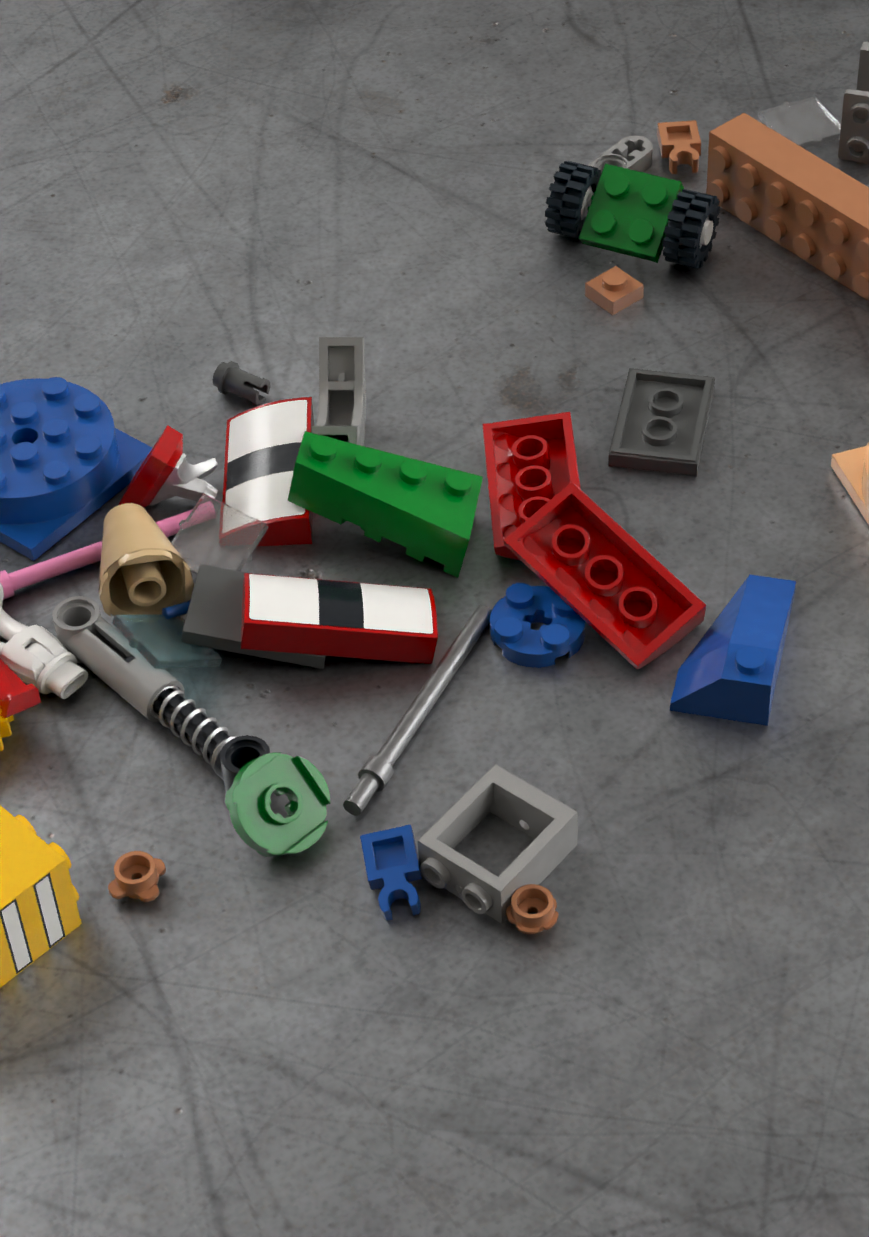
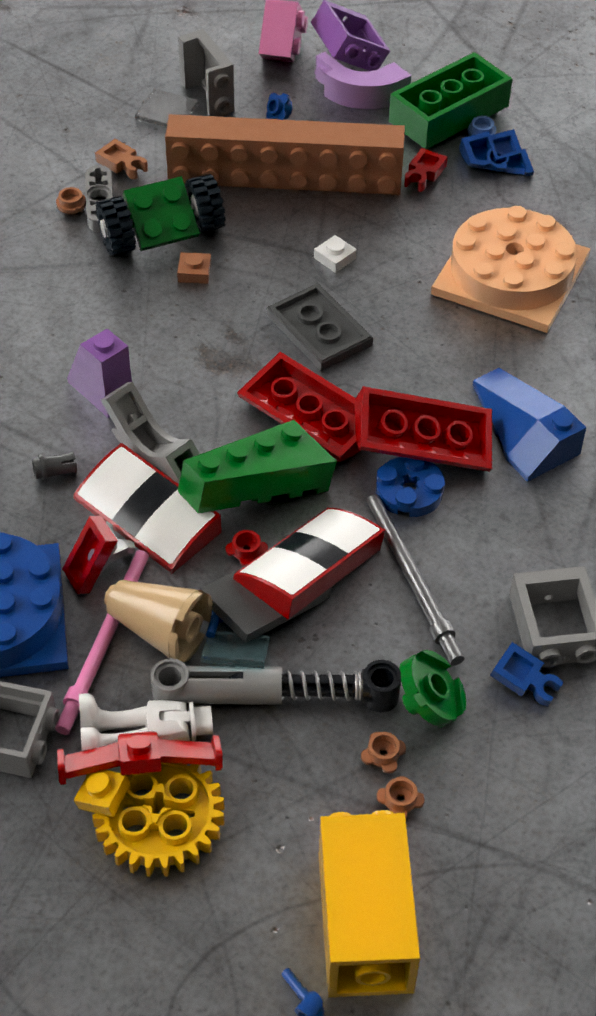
camera: 50 degrees left, 5 degrees up
clear piece [171,493,269,574] -> none
none -> nougat plate [56,187,86,215]
none -> medium lavender slope [67,329,132,418]
none -> red plate [225,530,268,566]
none -> white plate [314,235,357,273]
none -> nougat plate [361,732,406,773]

